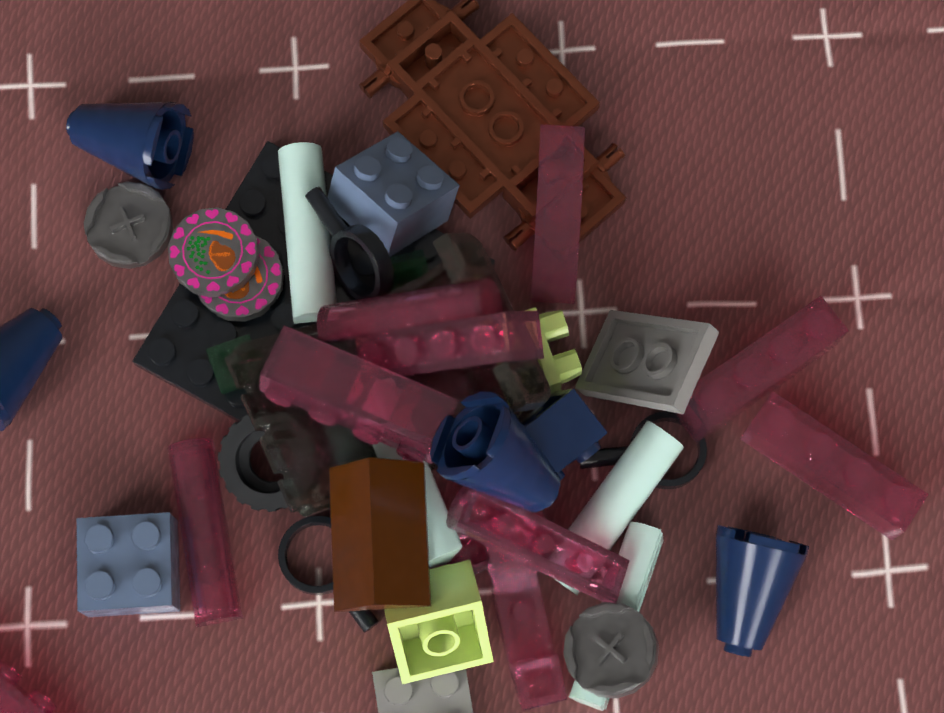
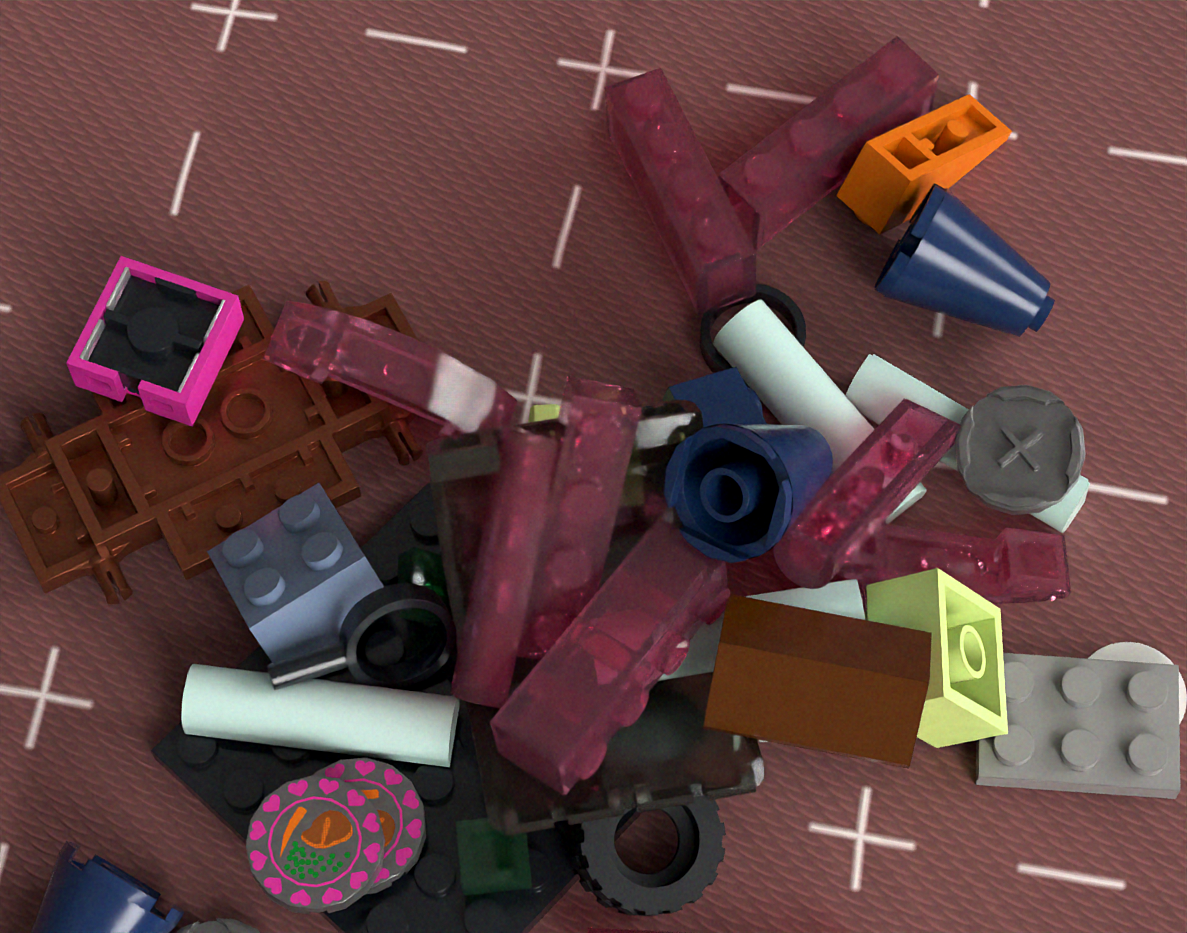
camera: 75 degrees left, 10 degrees down
black piece [278,516,379,633] -> none
light grey plate [575,310,719,414] -> none
none -> piece [66,256,244,427]
none -> orange slope [836,94,1012,235]

